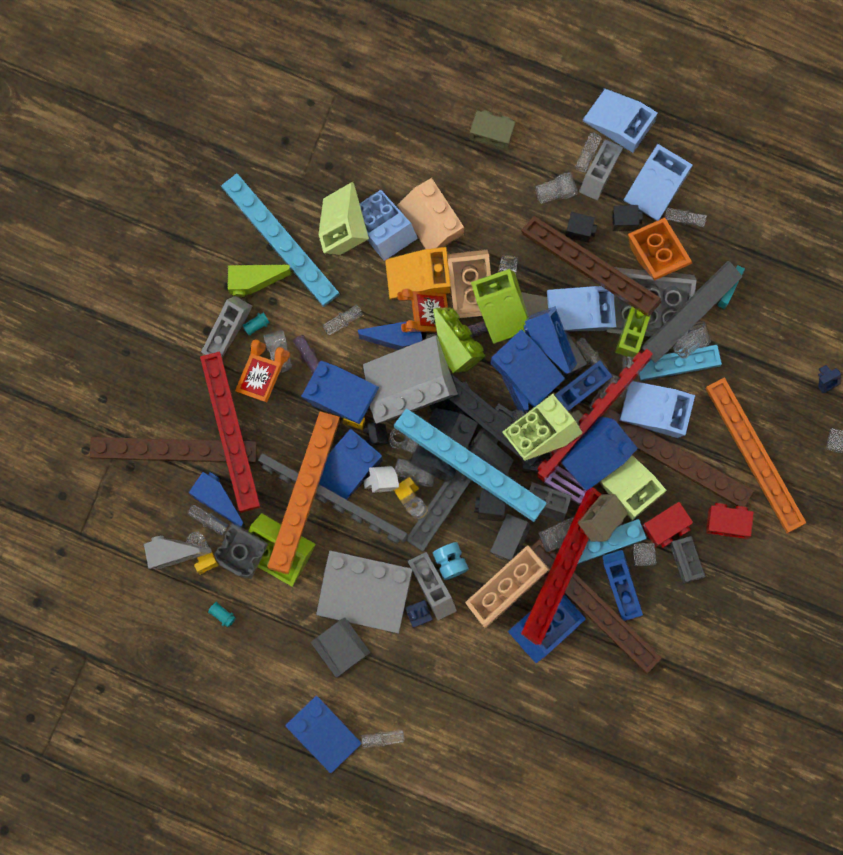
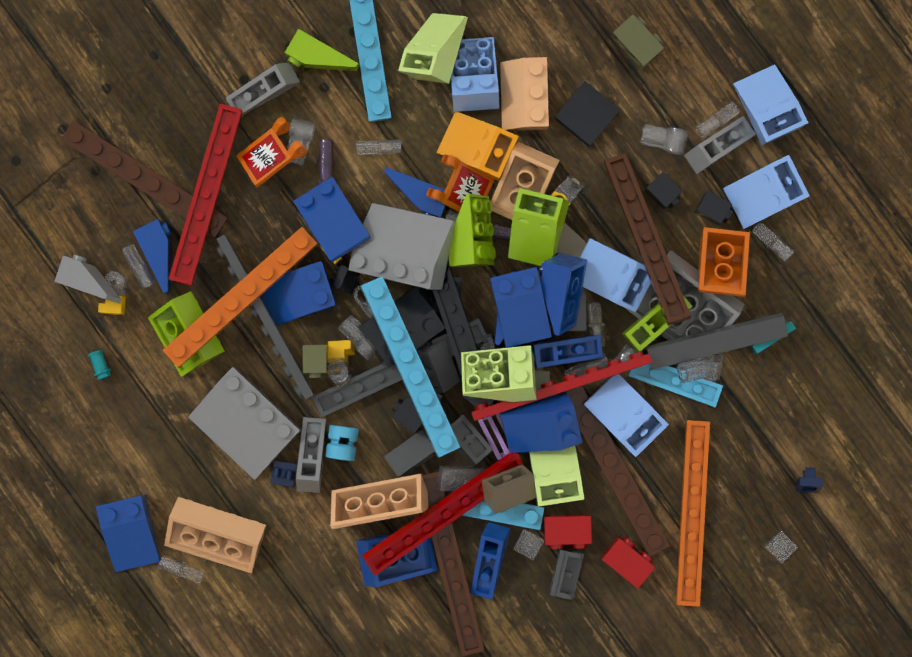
camera: 30 degrees right, 10 degrees up
dark grey slope [215,523,268,579] -> none
teal pin [242,312,270,336] -> none
dark grey slope [311,618,371,678] -> none
white brick [364,466,399,493] -> none
none -> light nougat slope [164,497,266,574]
none -> olive brick [302,345,330,378]
none -> black slope [554,81,620,147]

